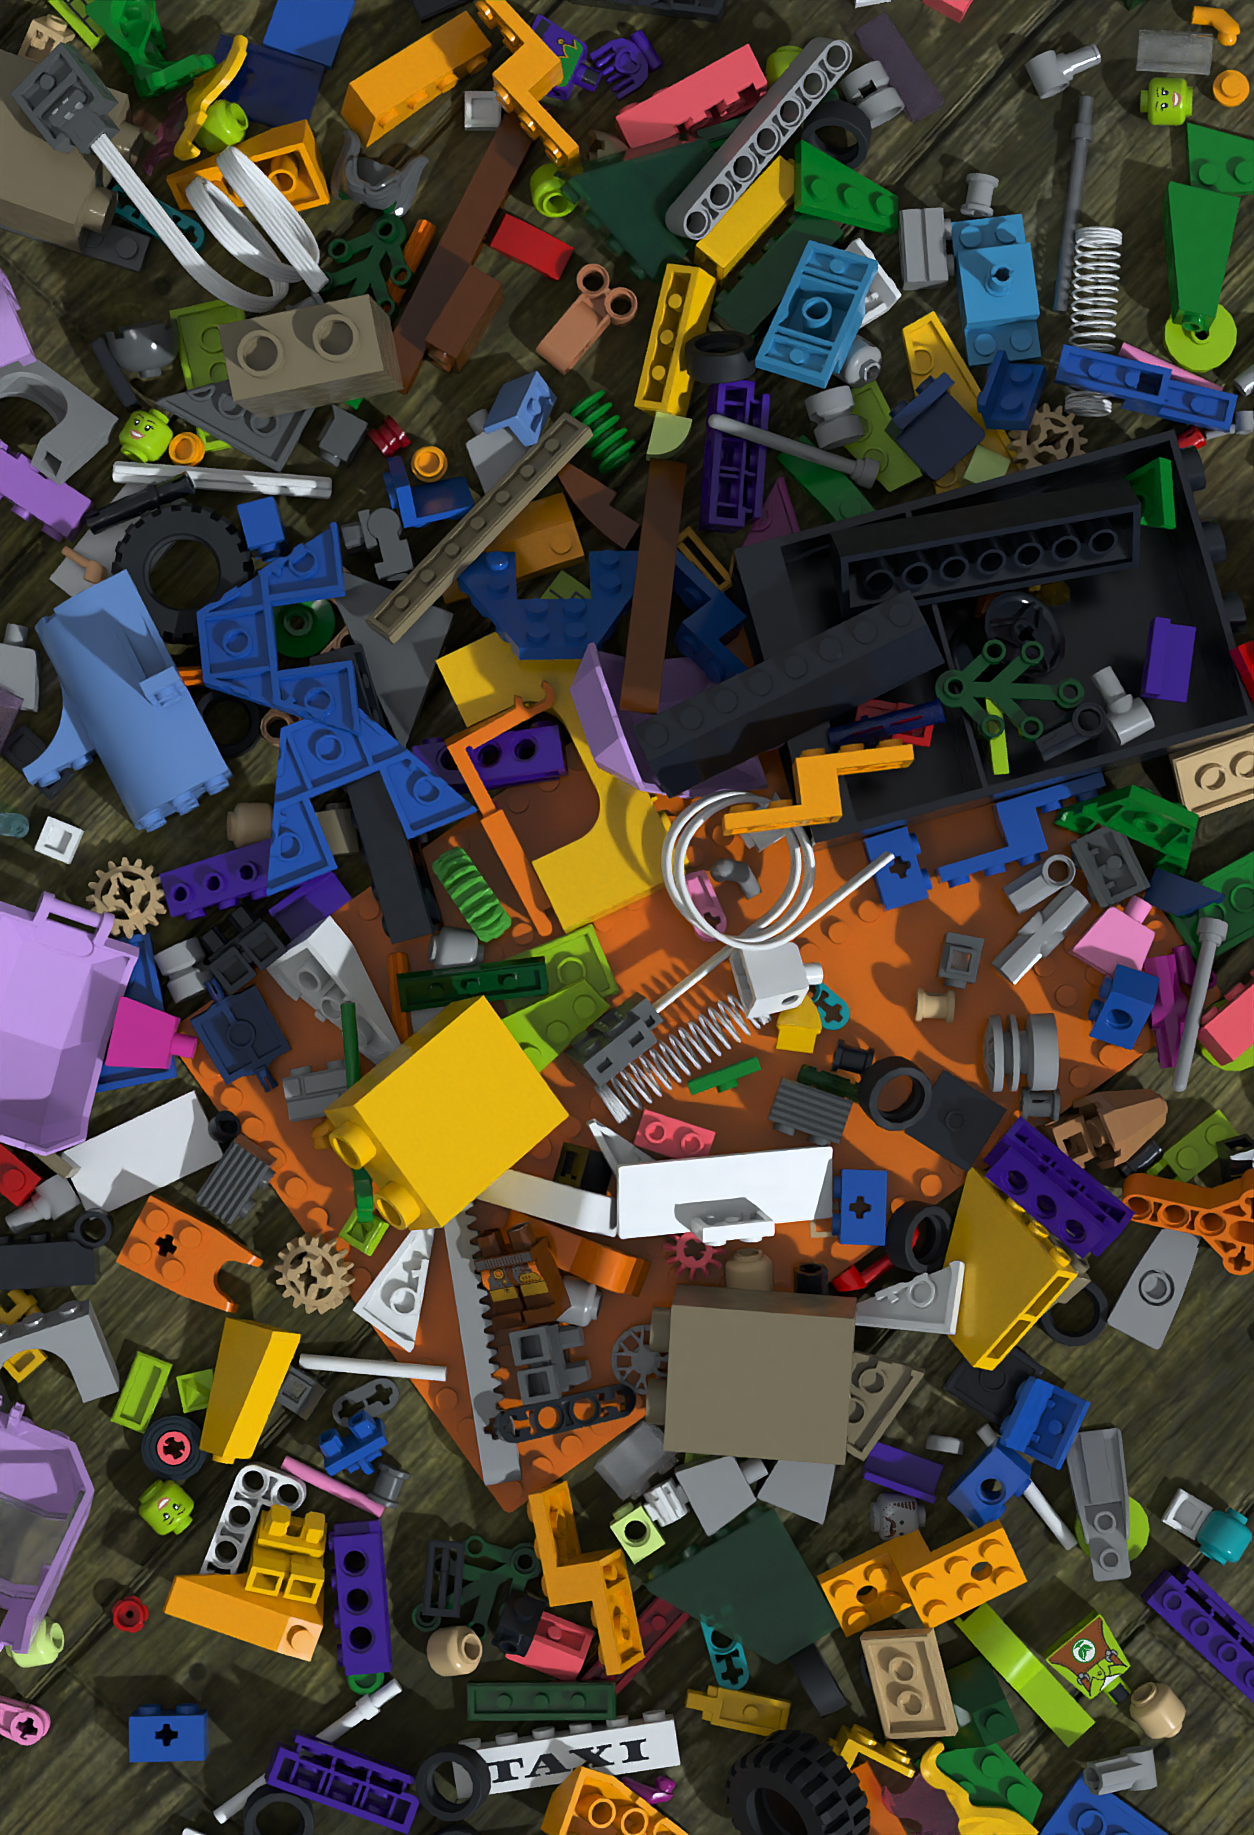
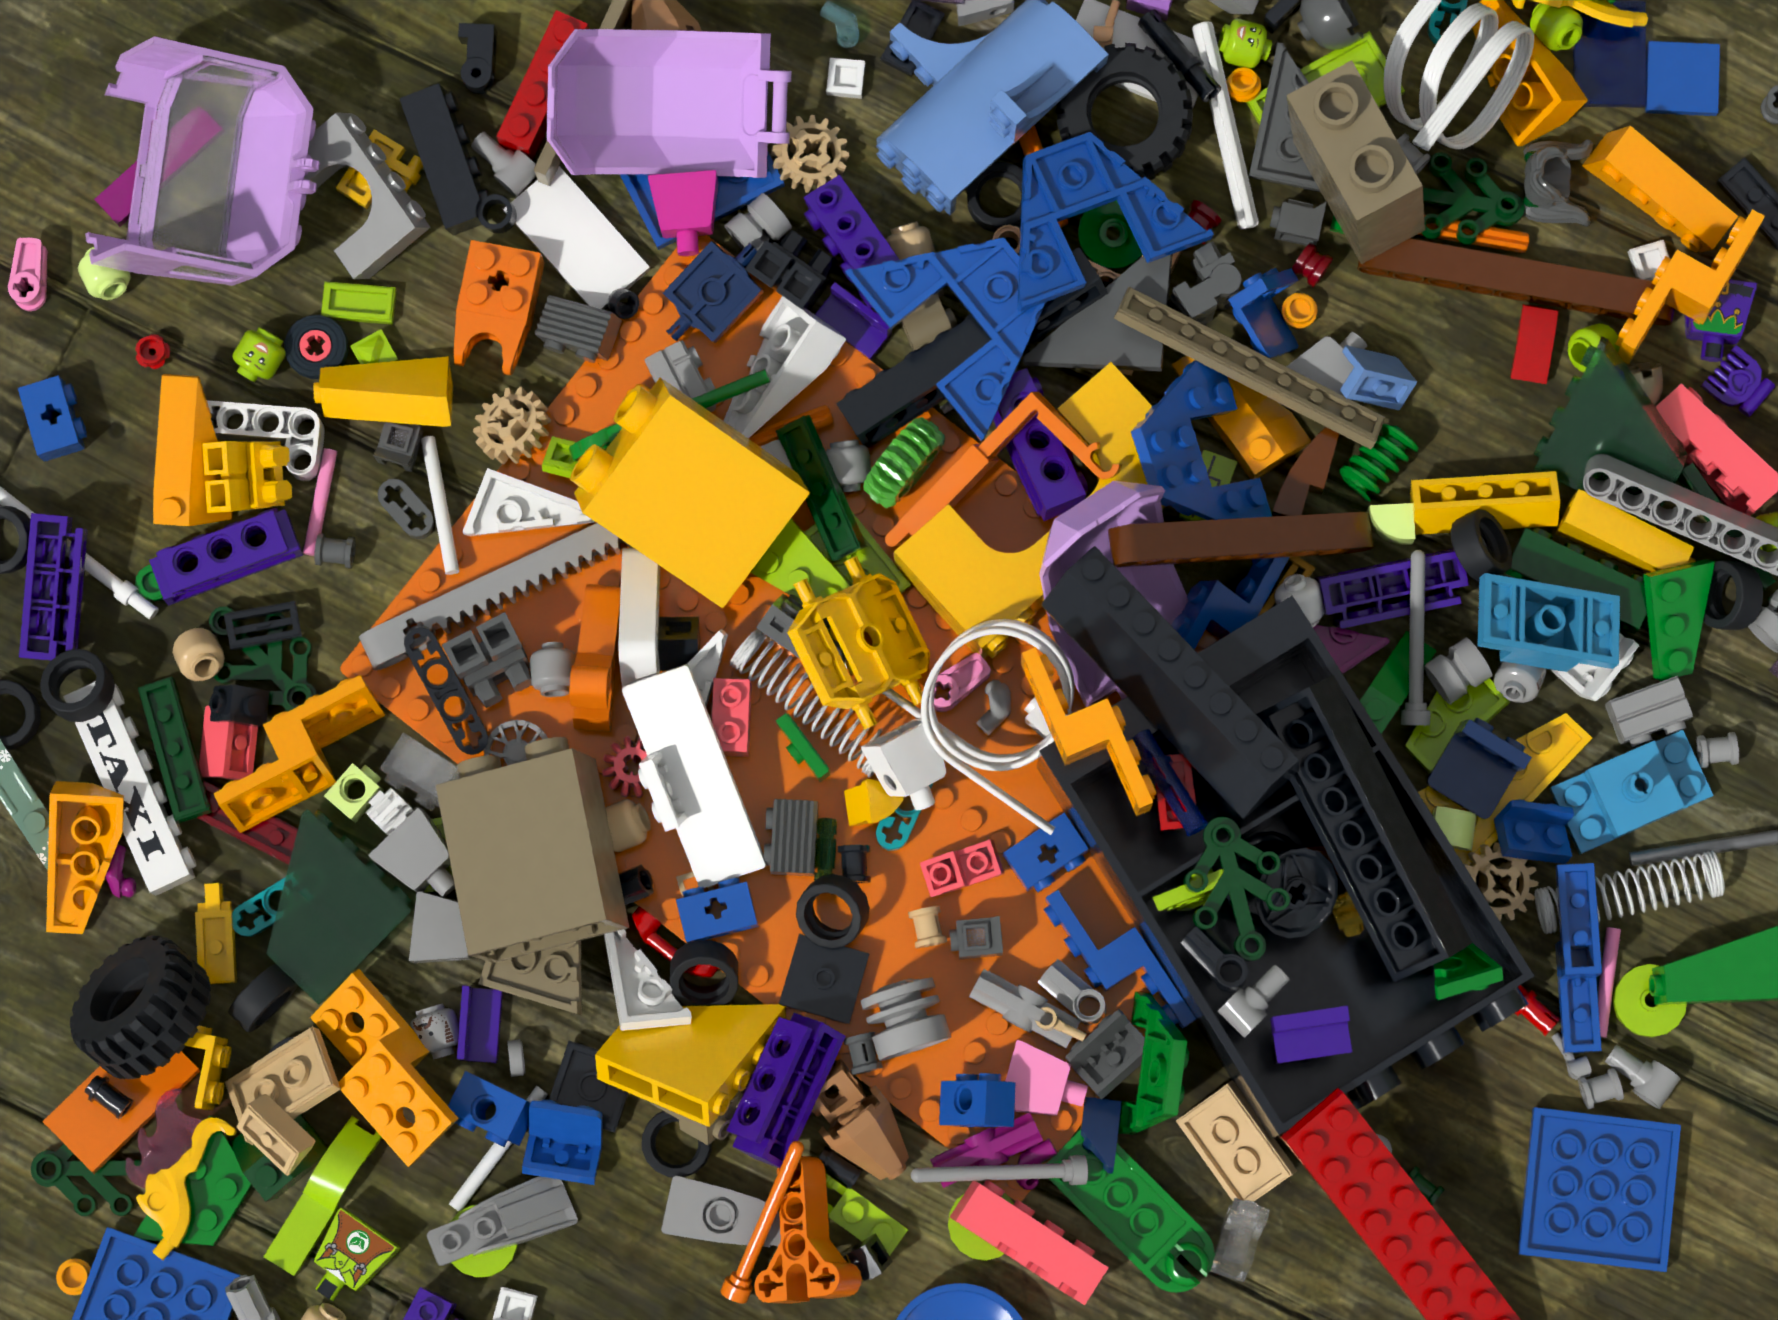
camera: 85 degrees right, 5 degrees down
blue brick [237,496,291,562] -> none
blue hips [318,1410,388,1477] -> none
reddish brown brick [424,265,504,374] -> none
reddish brown hips [473,1222,571,1331] -> none
nougat piece [535,264,638,375] -> none
none -> tan slope [236,1094,316,1176]
none -> orange piece [720,1141,804,1304]
none -> yellow piece [787,556,930,730]
none -> coral slope [920,839,1004,897]
none -> tan hand [1035,1007,1086,1042]
none -> dark red wheel [1187,200,1222,244]
none -> white head [1274,574,1325,627]

